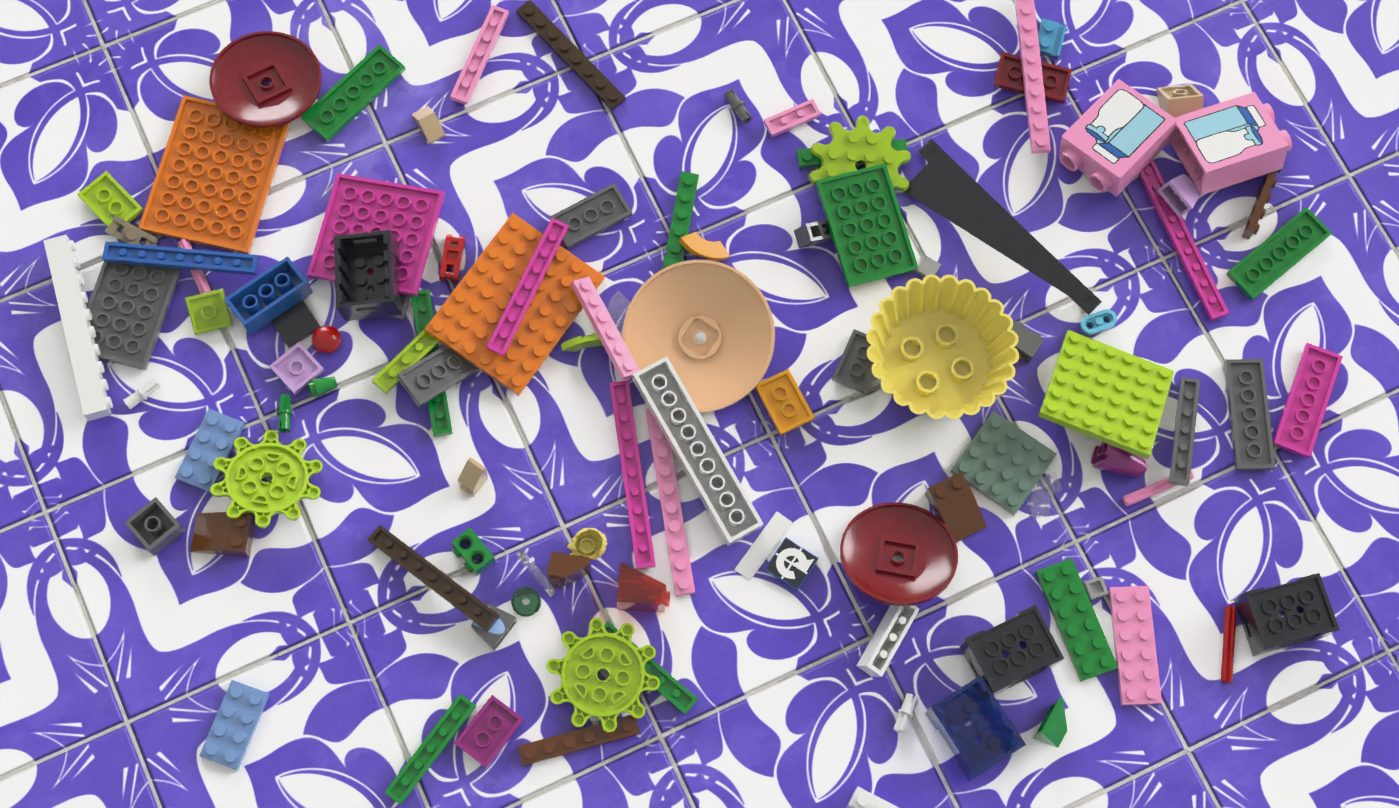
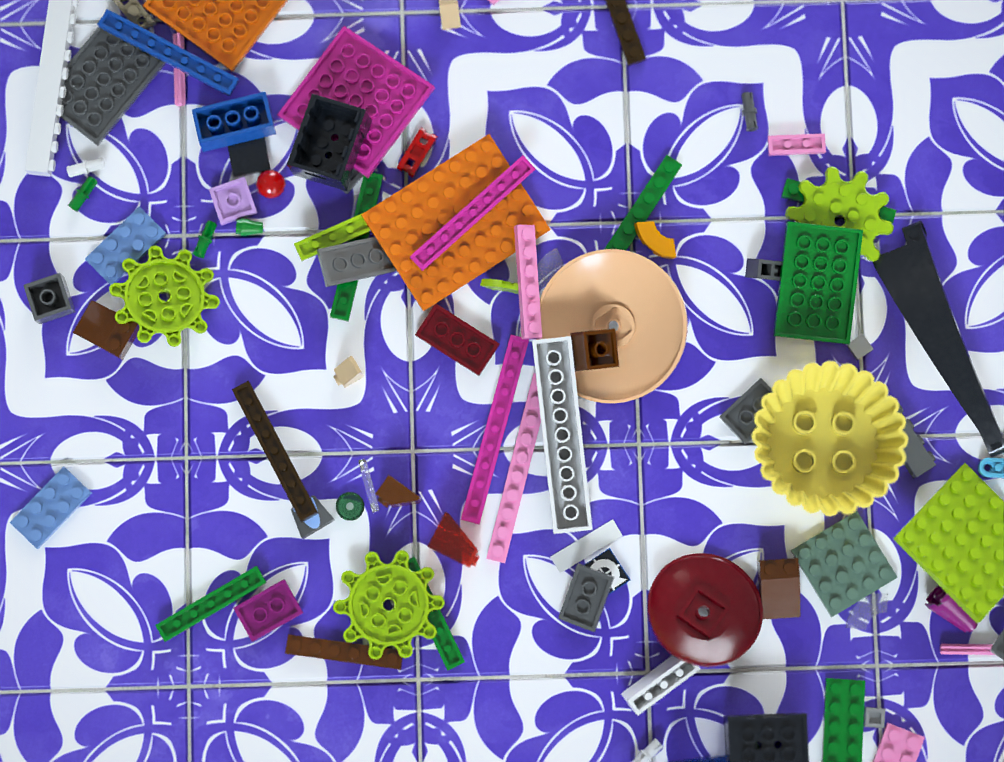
camera: 30 degrees right, 10 degrees up
lime tile [185,288,233,335] -> none
green brick [451,528,496,576] -> none
dark grey plate [549,183,633,249] -> none
light yellow hair [567,528,608,560] -> none
light orange plate [755,369,815,436] -> none
none -> green axle [67,176,98,212]
none -> dark red plate [415,304,500,376]
none -> dark grey plate [558,563,615,632]
none -> reddish brown slope [570,328,619,371]

